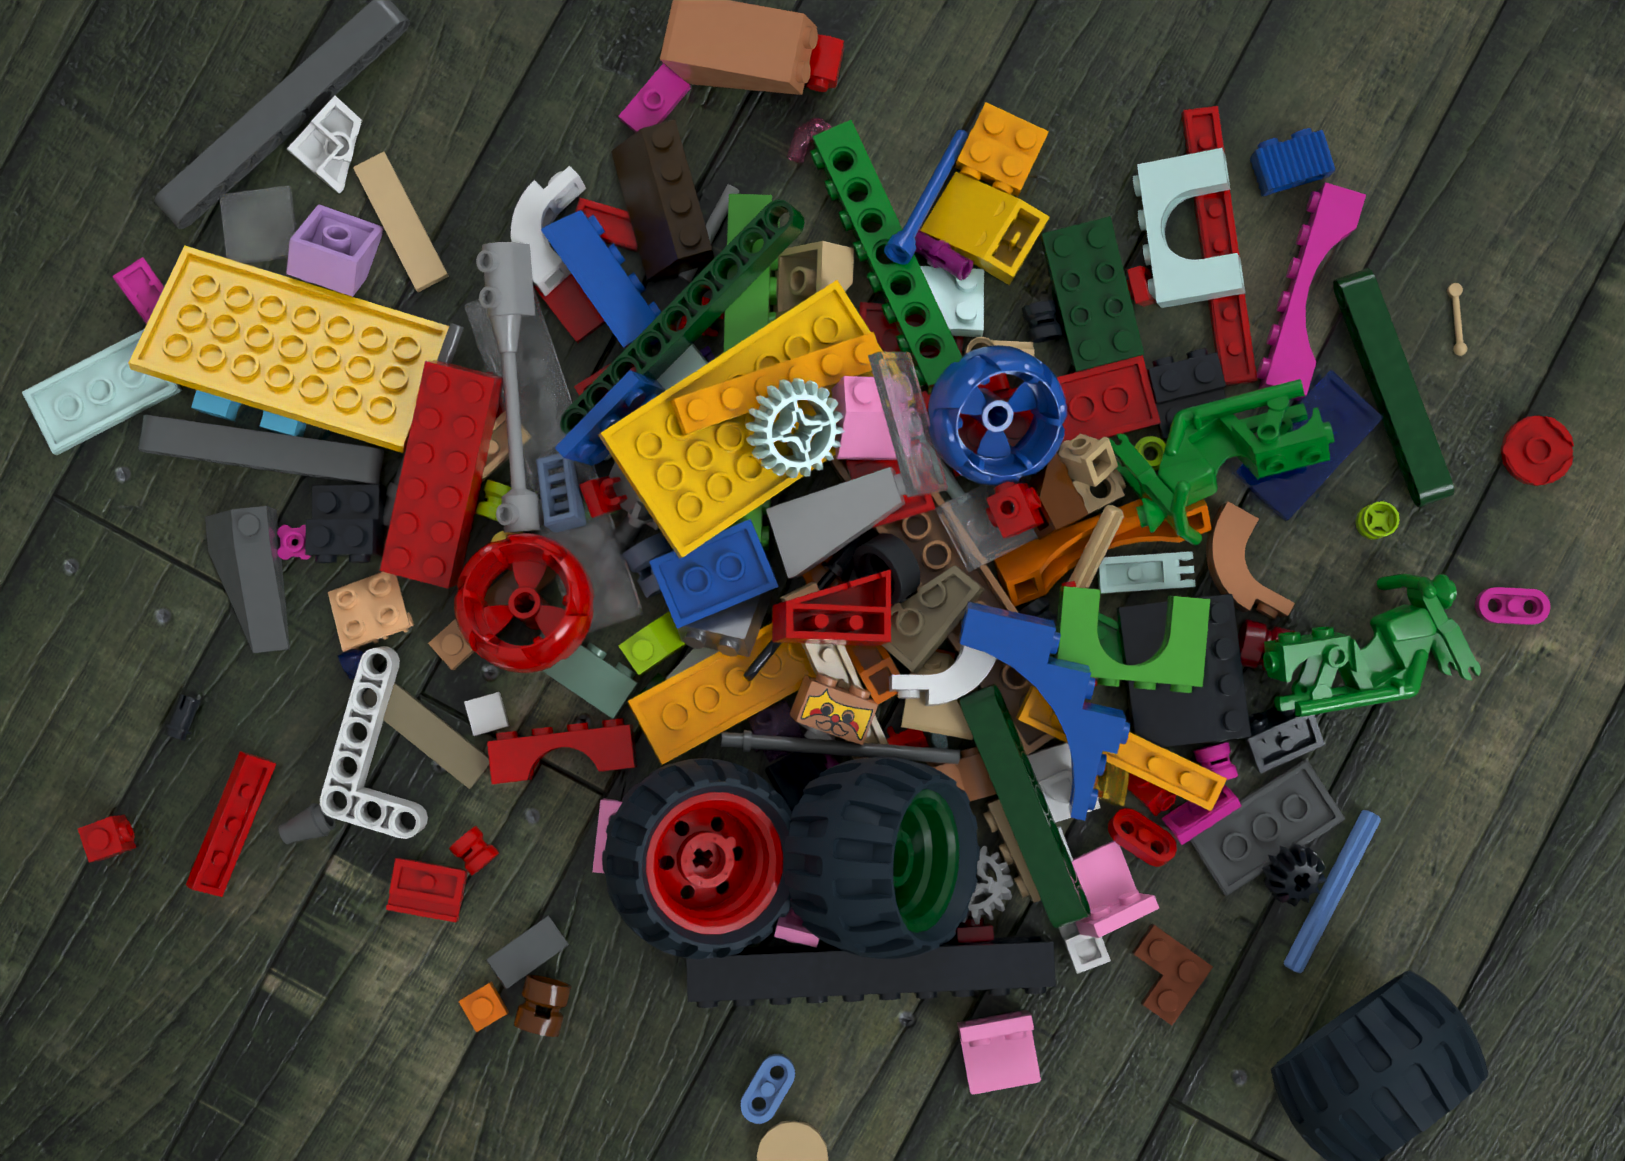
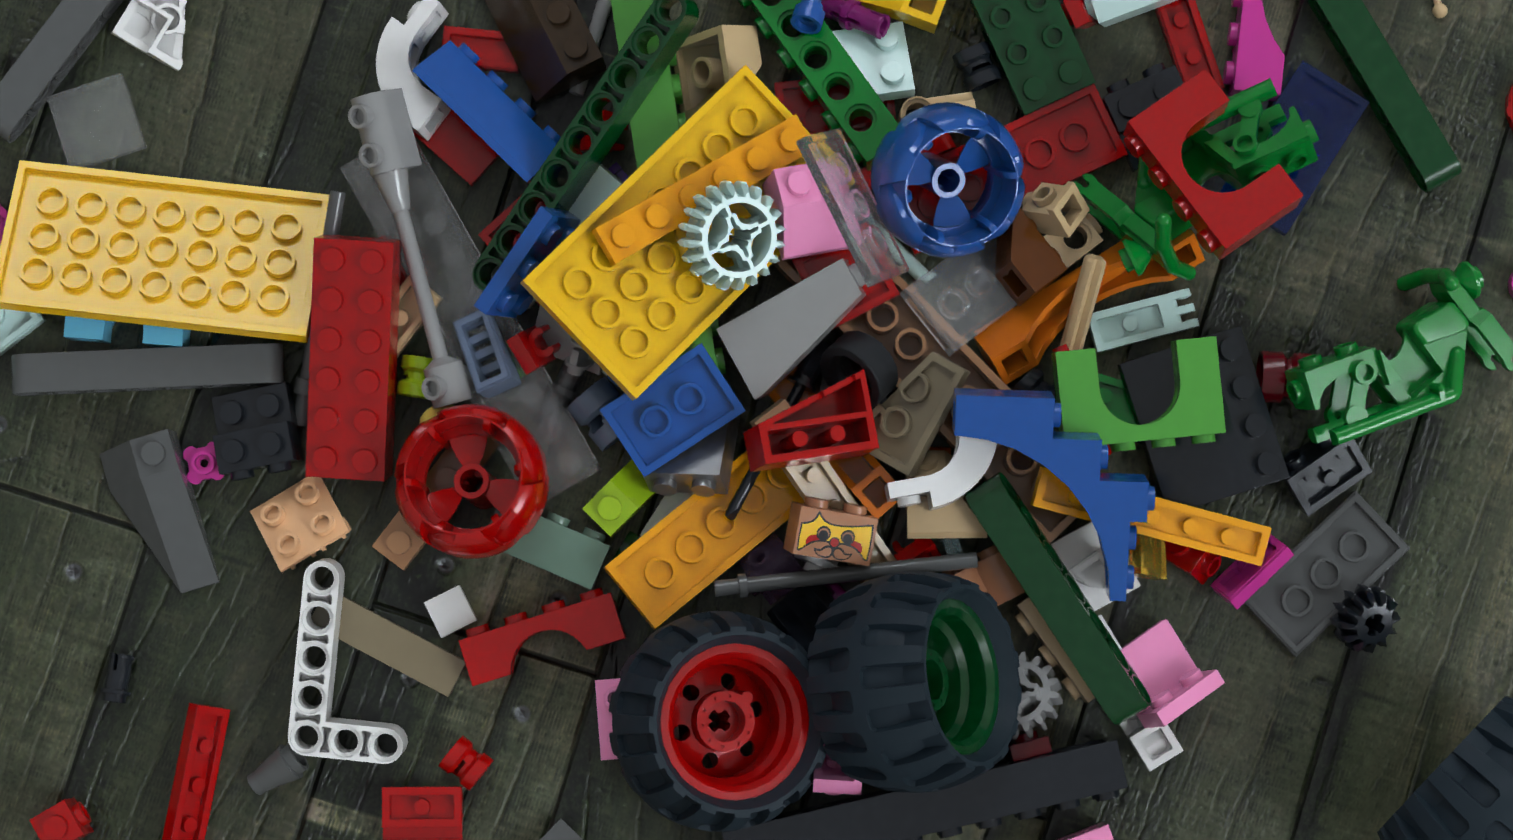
camera: 10 degrees left, 0 degrees up
lavender slope [287,204,384,297] -> none
clear blue hinge [338,649,364,680] -> none
tan tile [353,152,449,292] -> none
red brick [986,482,1044,538] -> none
red plate [1108,808,1177,867] -> none
copper plate [1132,924,1213,1025] -> none
lime plate [1134,436,1166,471] -> none
dark pink wheel [1193,741,1238,780] -> none
nougat arch [1206,502,1295,619] -> none
medium blue axle [1284,810,1381,973] -> none
lime wheel [1355,501,1400,540] -> none
none -> red arch [1123,69,1304,260]

